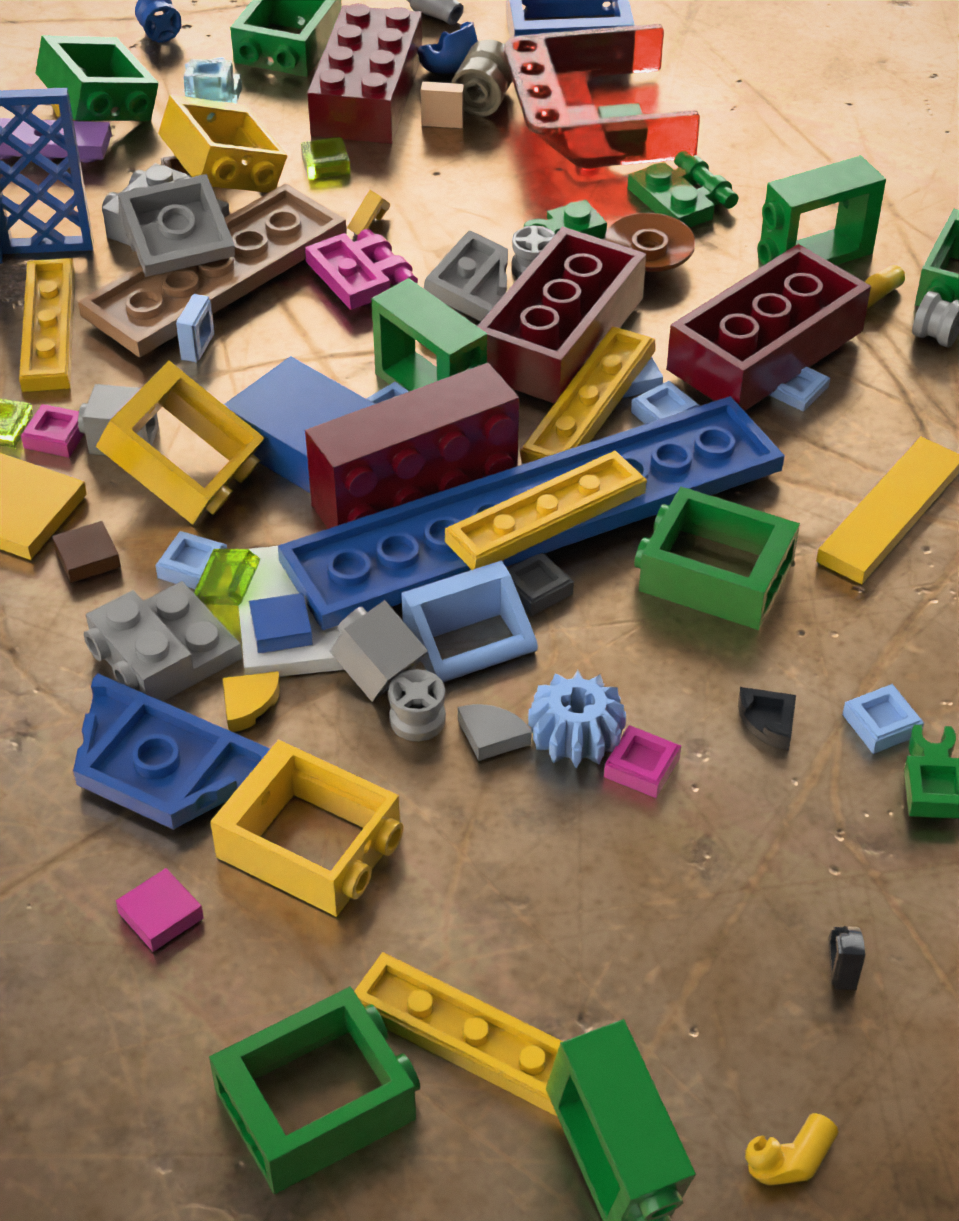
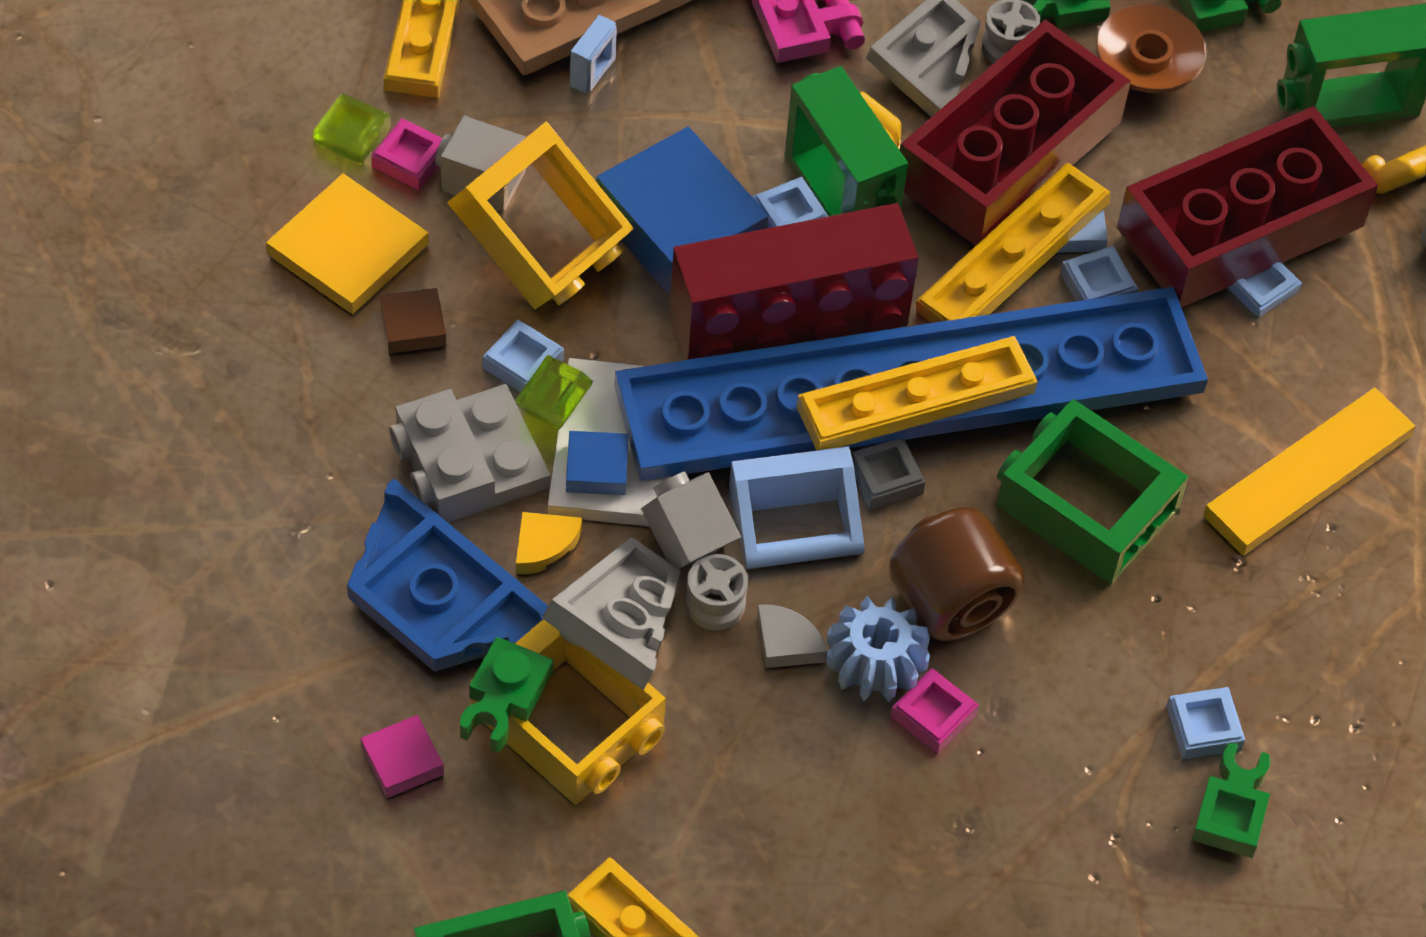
camera: 10 degrees right, 10 degrees up
black tile [738,687,796,750] -> none
none -> green plate [460,636,553,753]
none -> light grey wing [542,537,680,690]
none -> reddish brown head [889,508,1025,641]

